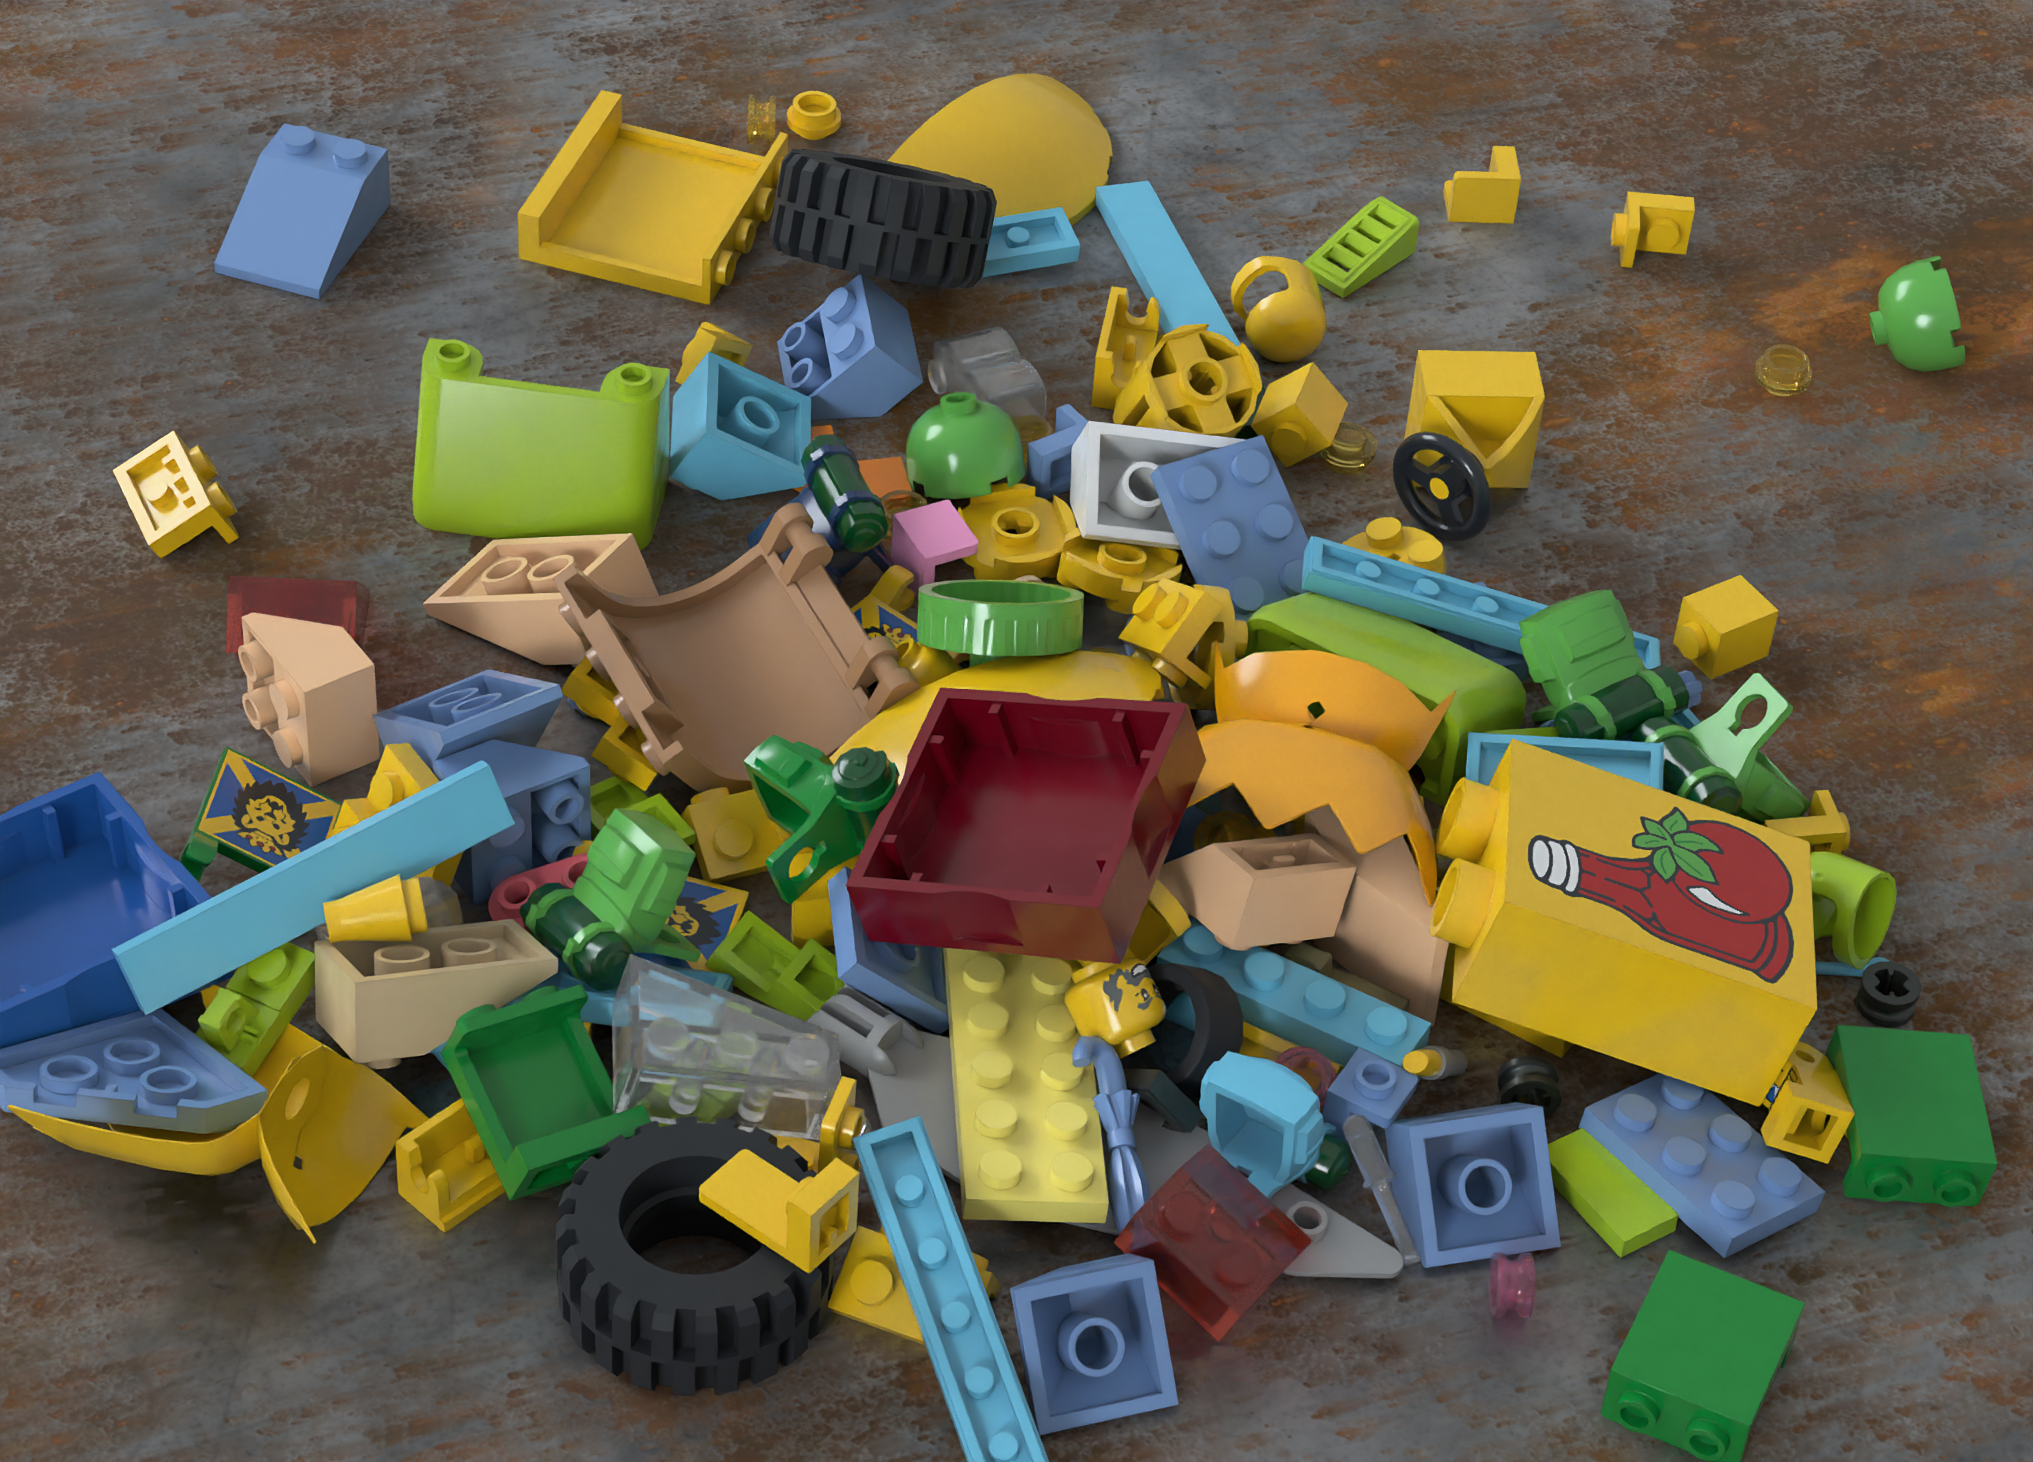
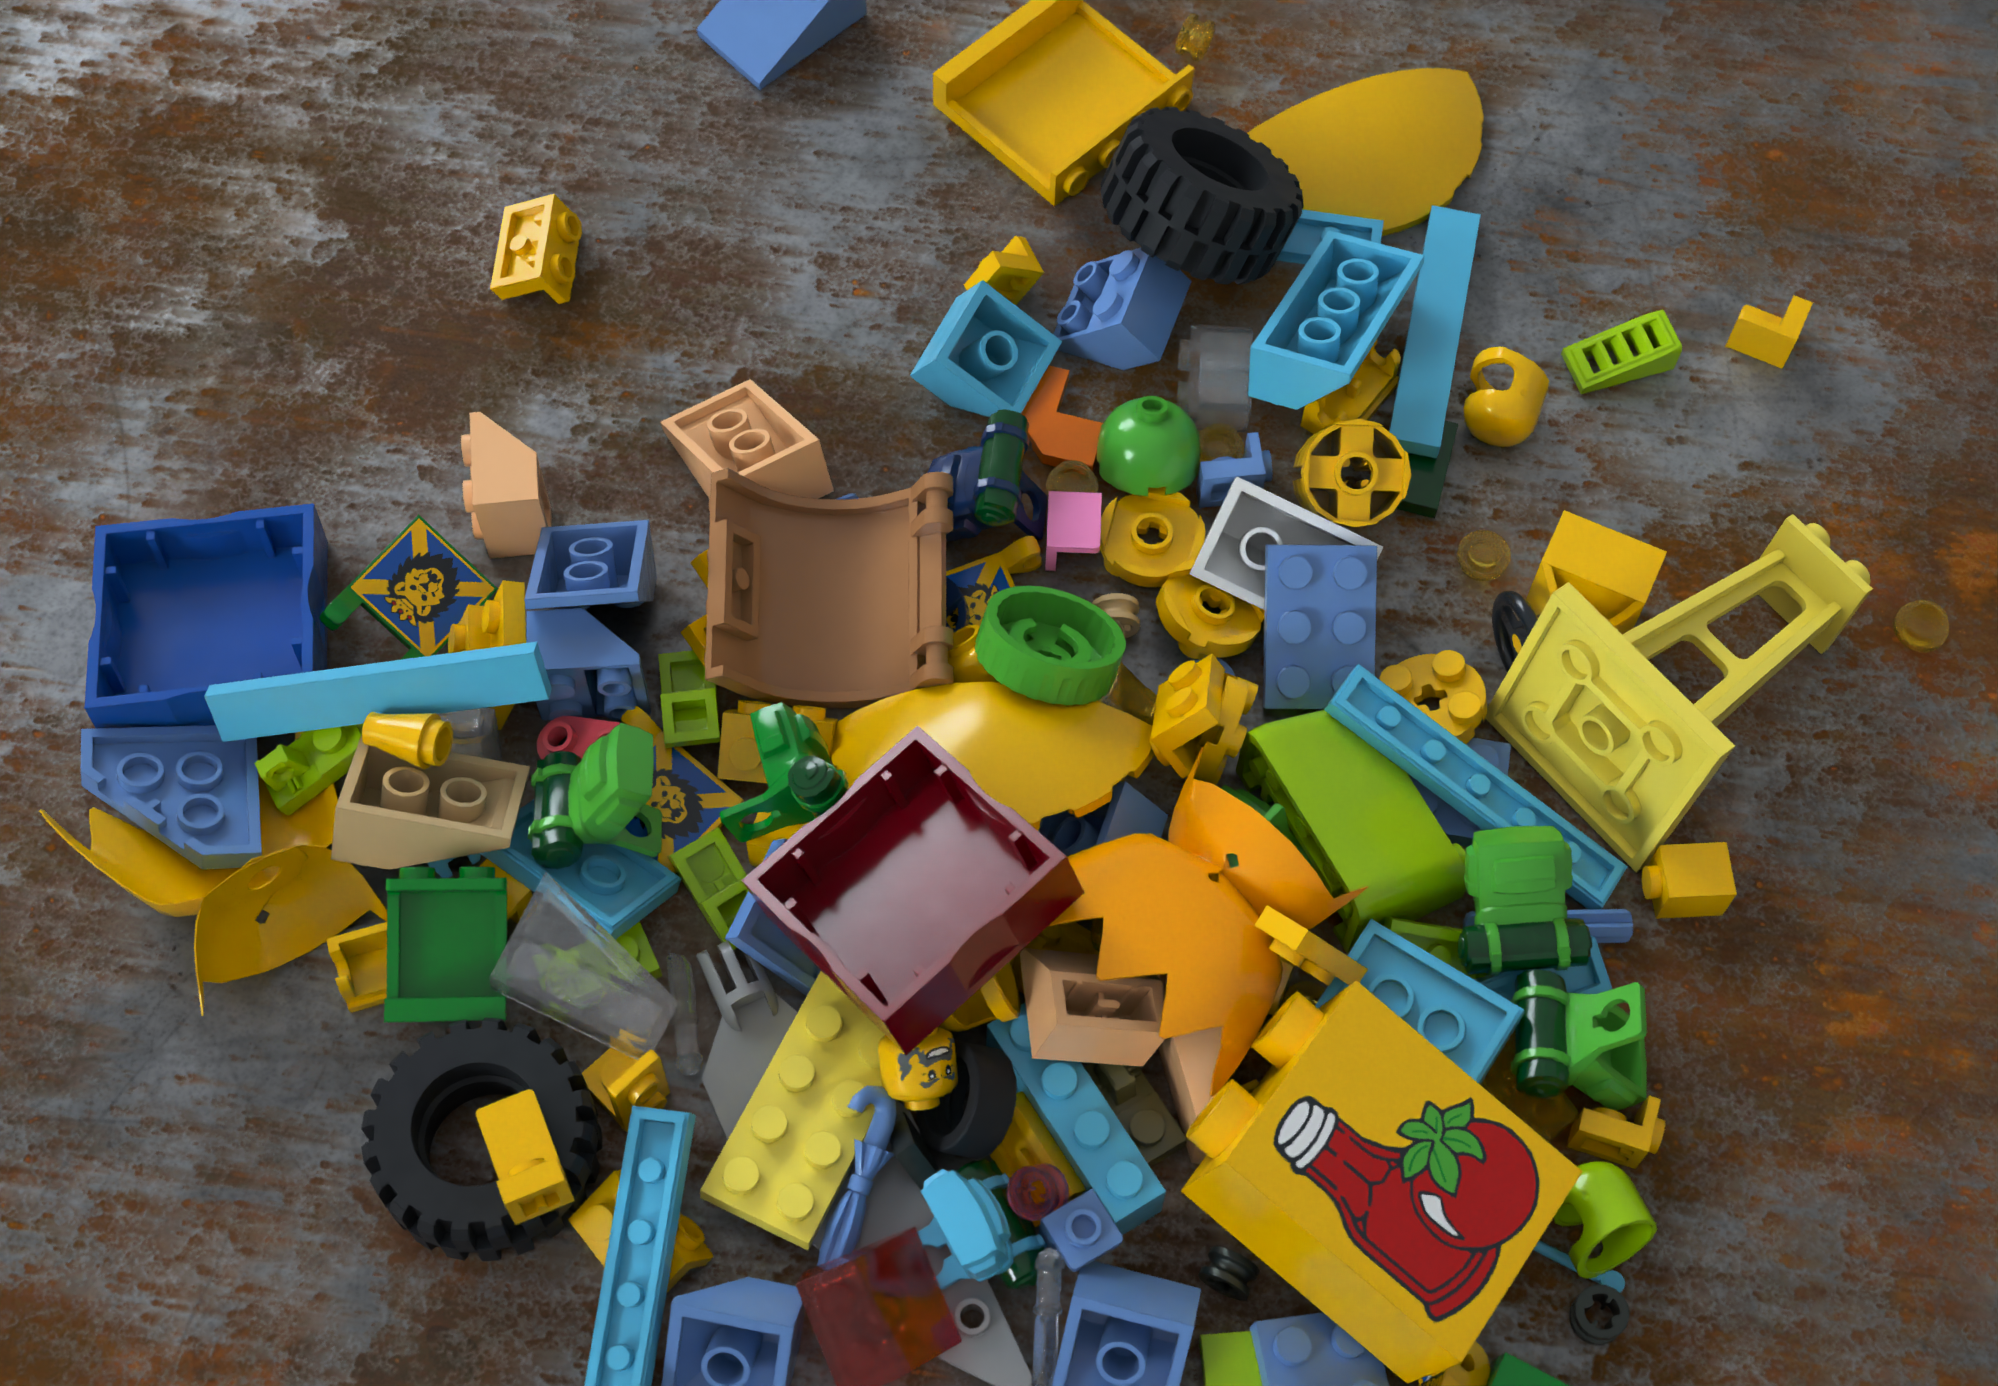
camera: 30 degrees right, 20 degrees up
clear red slope [225,576,370,655] -> none
lime windscreen [412,338,670,551] -> none
yellow plate [787,91,841,140] -> none
yellow brick [1251,362,1348,468] -> none
piece [1402,1046,1468,1080] -> none
yellow bracket [1611,191,1695,268] -> none
none -> medium azure slope [1248,230,1425,410]
none -> yellow plate [1255,905,1368,986]
none -> light yellow piece [1485,514,1873,873]

